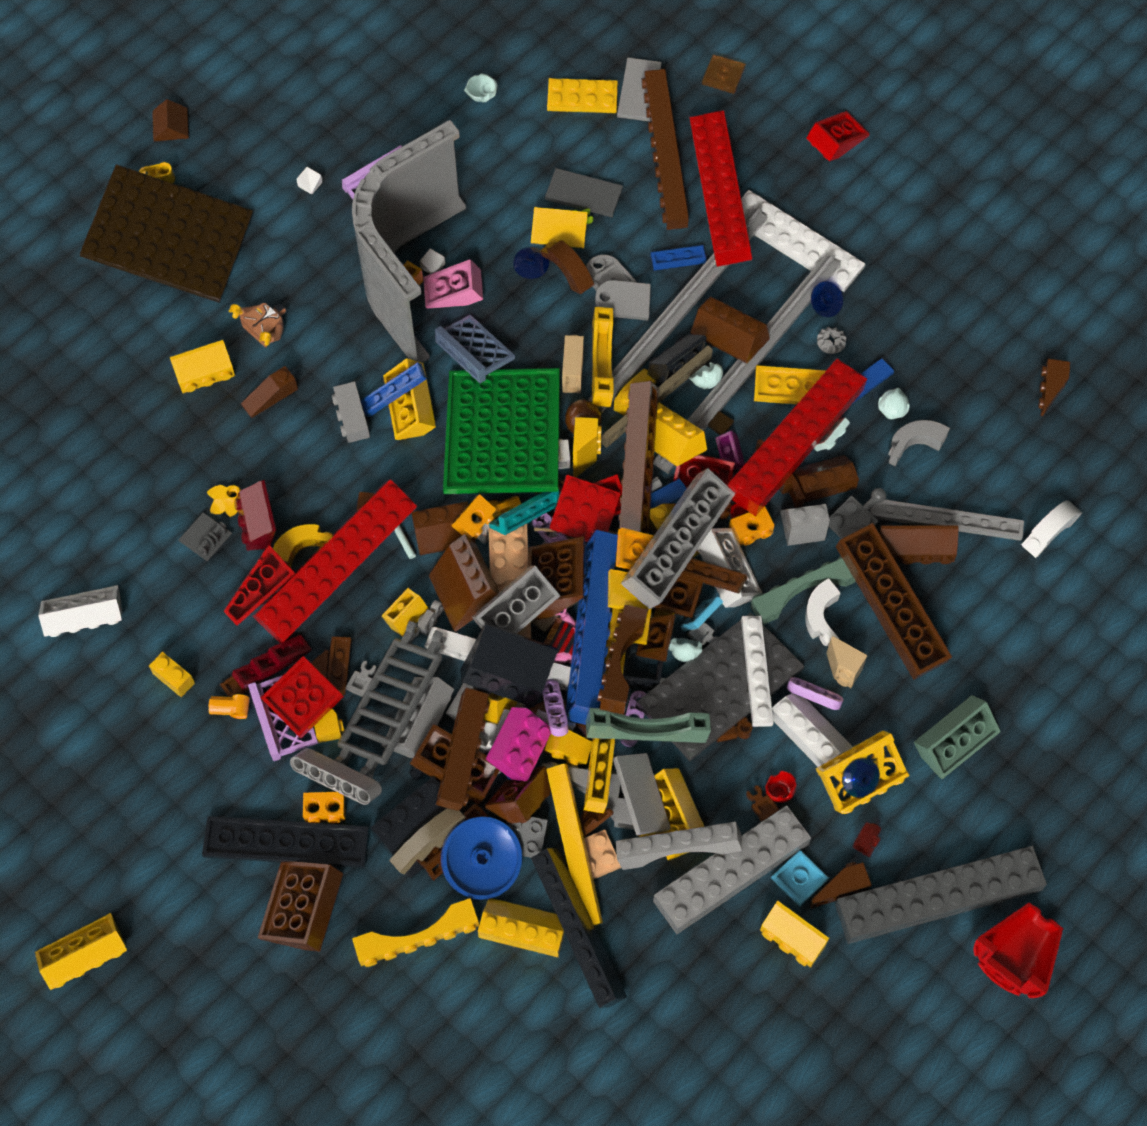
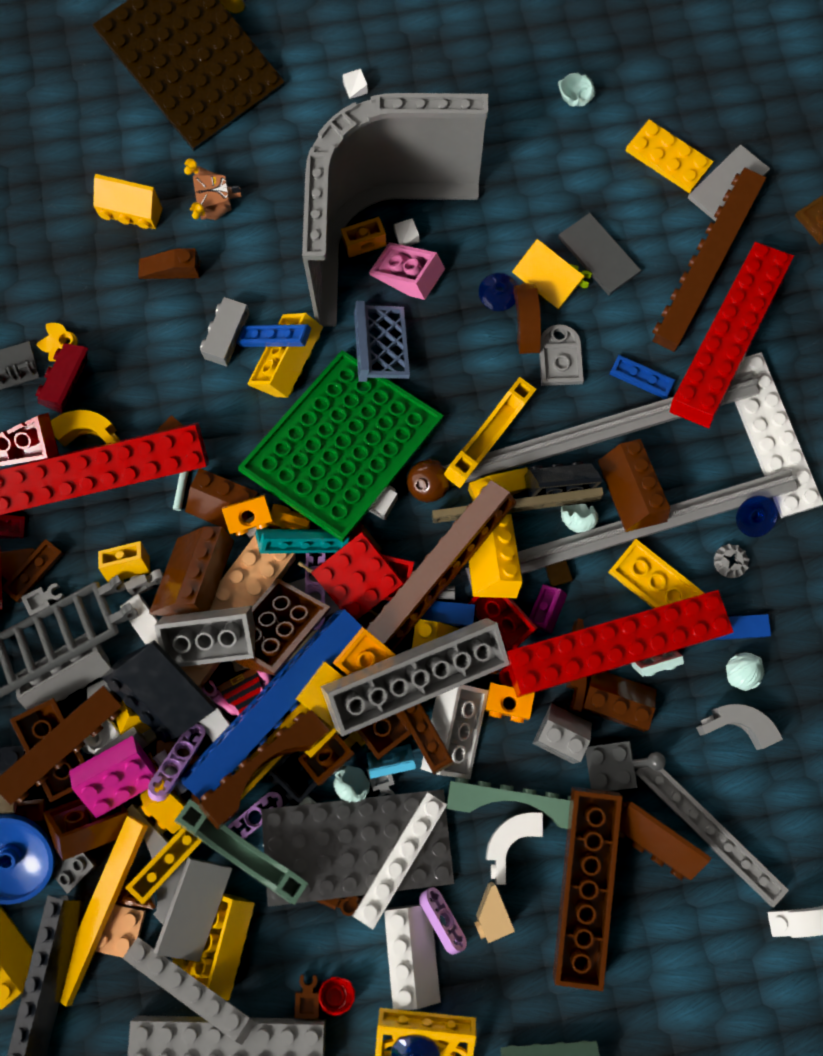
camera: 35 degrees right, 10 degrees up
tan window [562,335,584,393] -> none
yellow slope [573,417,602,477] -> none
light grey tile [595,280,651,321] -> none

